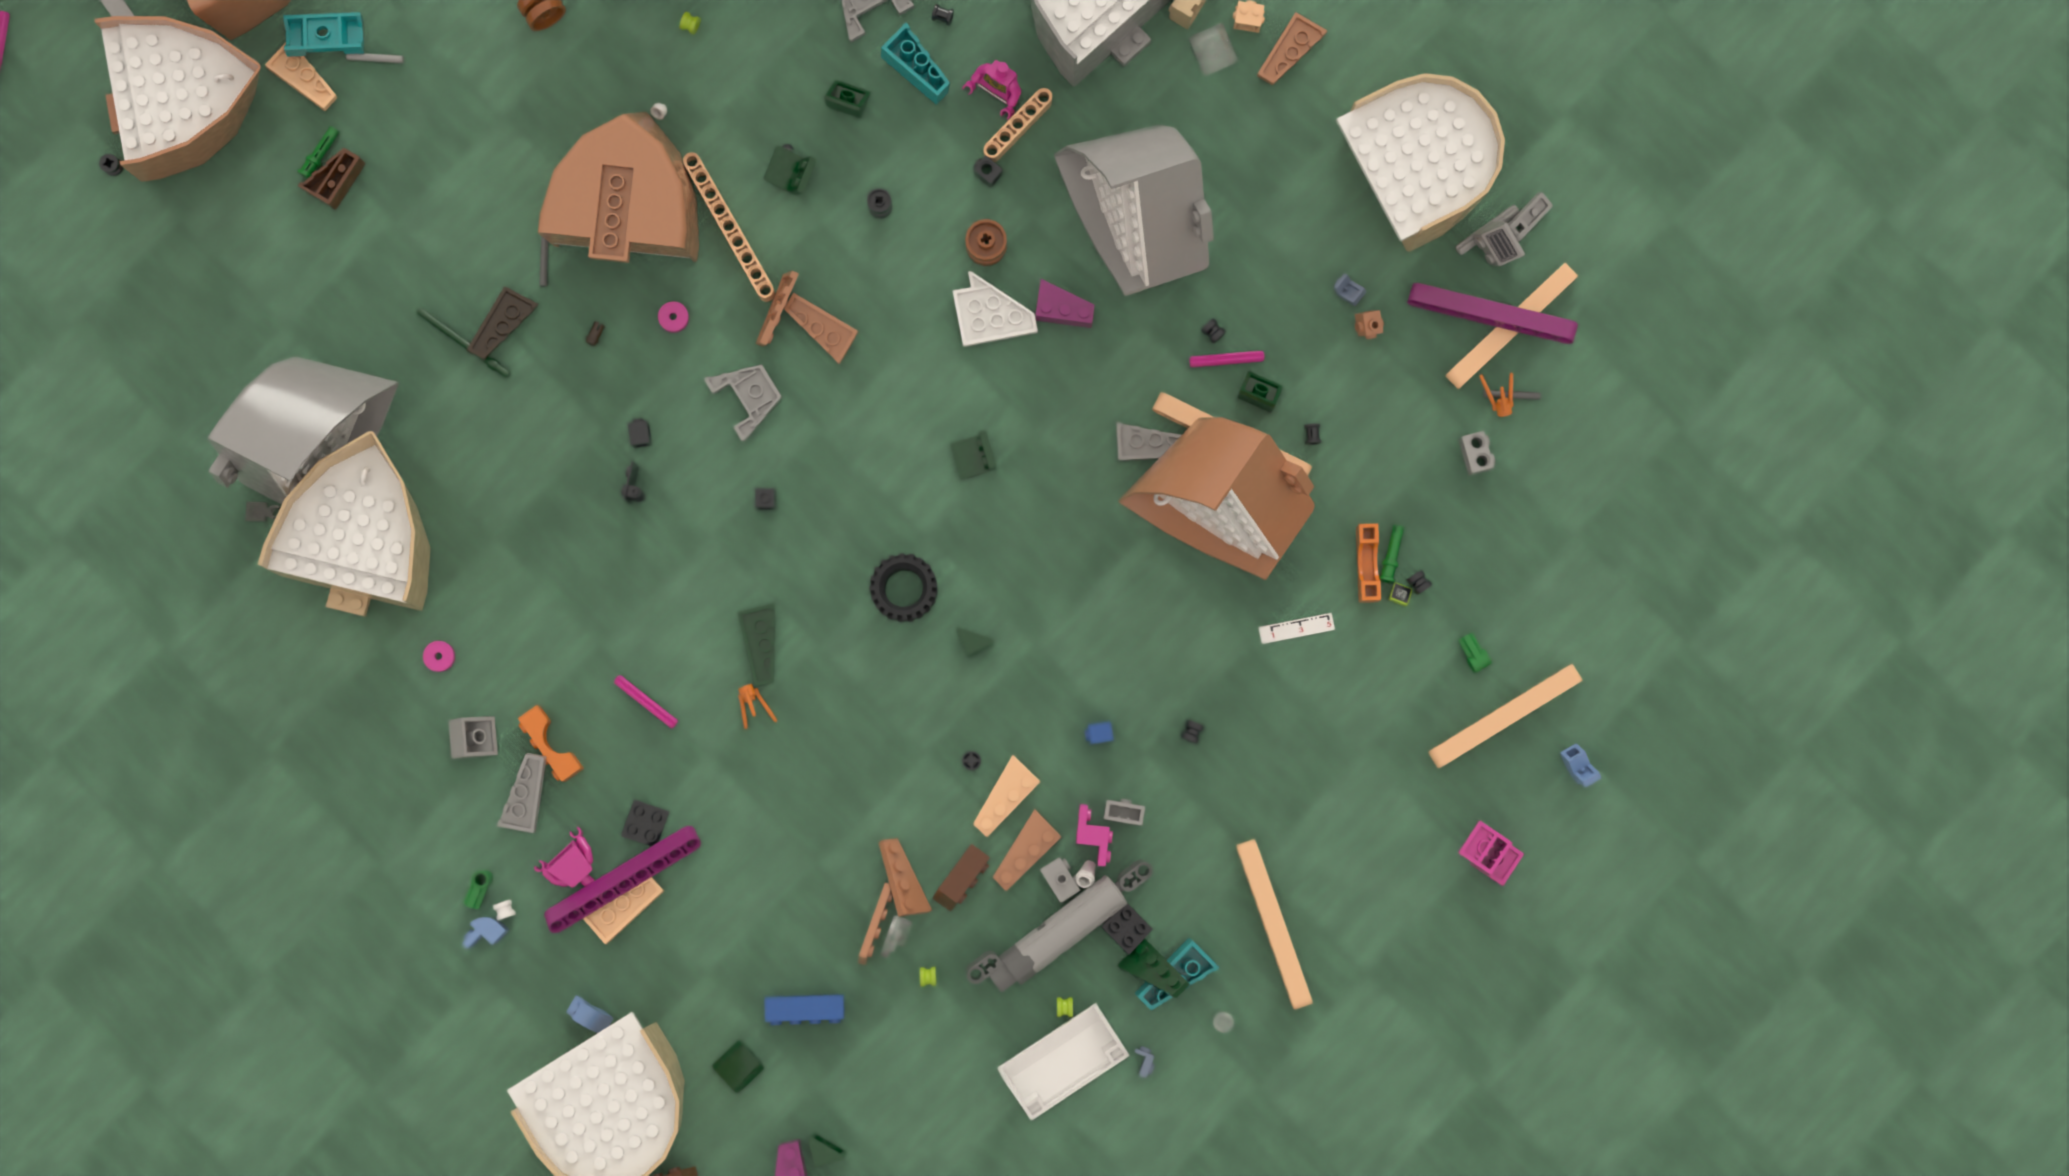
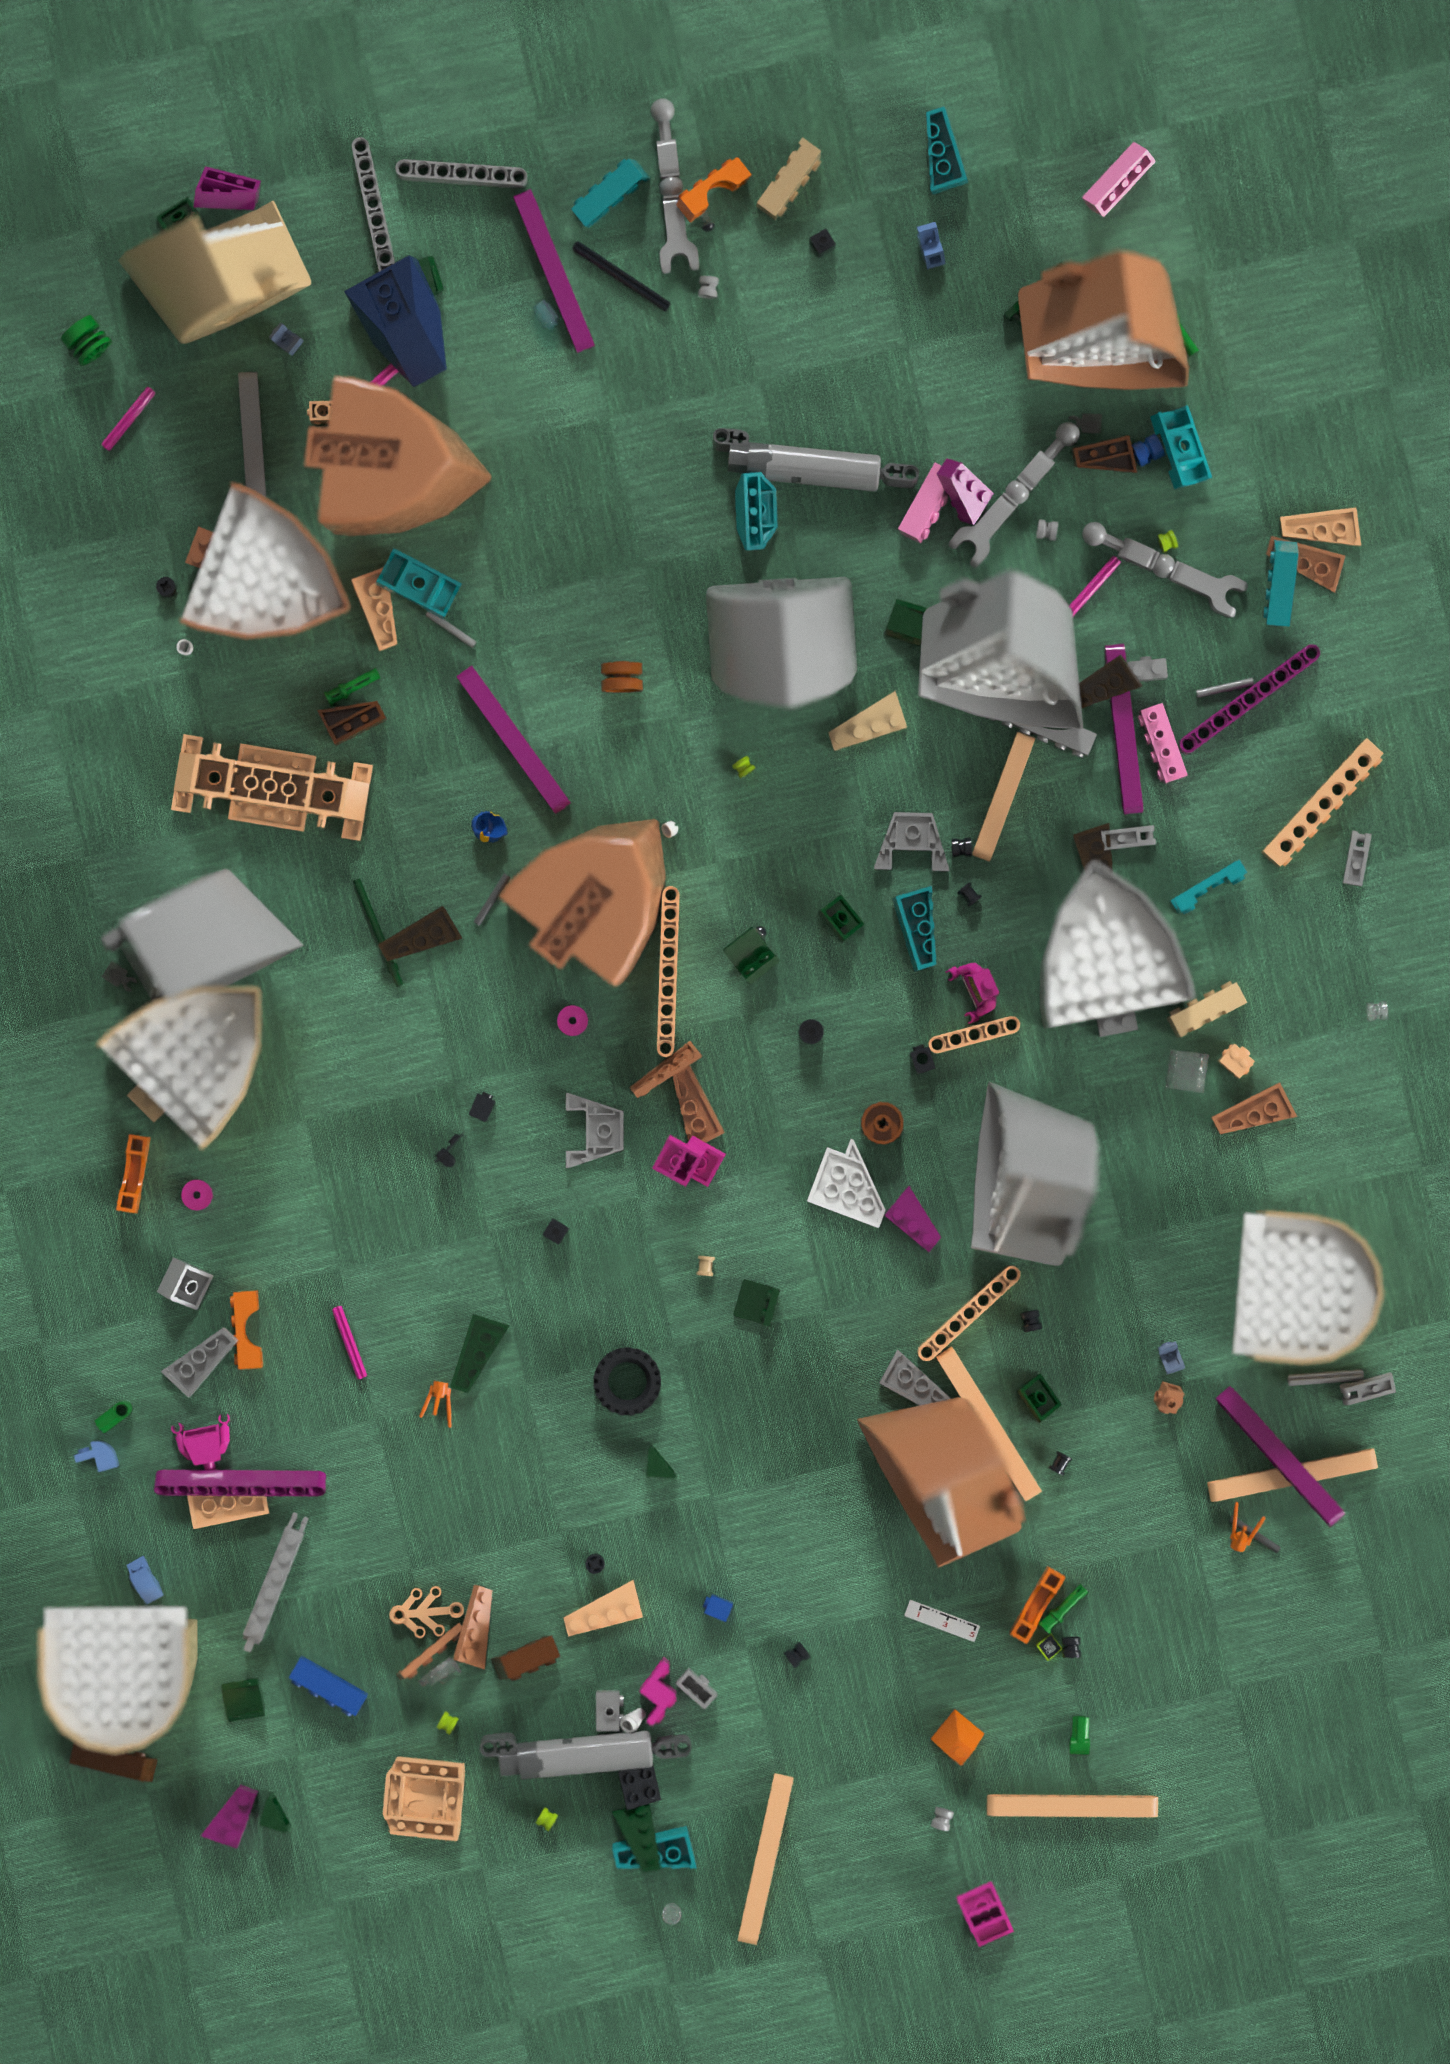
camera: 30 degrees right, 5 degrees up
white wheel [492,899,516,921] -> none
dark brown pin [585,321,605,347] -> none
black hinge [621,799,670,846] -> none
nougat wing [993,809,1061,891] -> none
white slope [998,1003,1130,1121] -> none
sand blue bracket [1134,1046,1155,1078] -> none
dark pink axle [1189,351,1264,367] -> none
light grey brick [1459,431,1495,476] -> none
slope [1474,221,1525,266] -> none
medium blue brick [1560,743,1601,788] -> none
none -> orange arch [116,1134,151,1213]
none -> light nougat piece [171,734,373,841]
none -> white hinge [177,639,193,655]
none -> light grey hinge [243,1512,309,1653]
none -> light nougat wedge [383,1756,465,1841]
none -> light nougat plant [389,1586,464,1638]
none -> magenta beam [456,665,571,814]
none -> blue hair [471,811,508,843]
none -> dark pink bracket [652,1135,726,1187]
none -> tan bush [696,1256,715,1276]
none -> light nougat beam [917,1265,1020,1361]
none -> orange slope [930,1709,985,1766]
none -> light grey wheel [930,1807,954,1831]

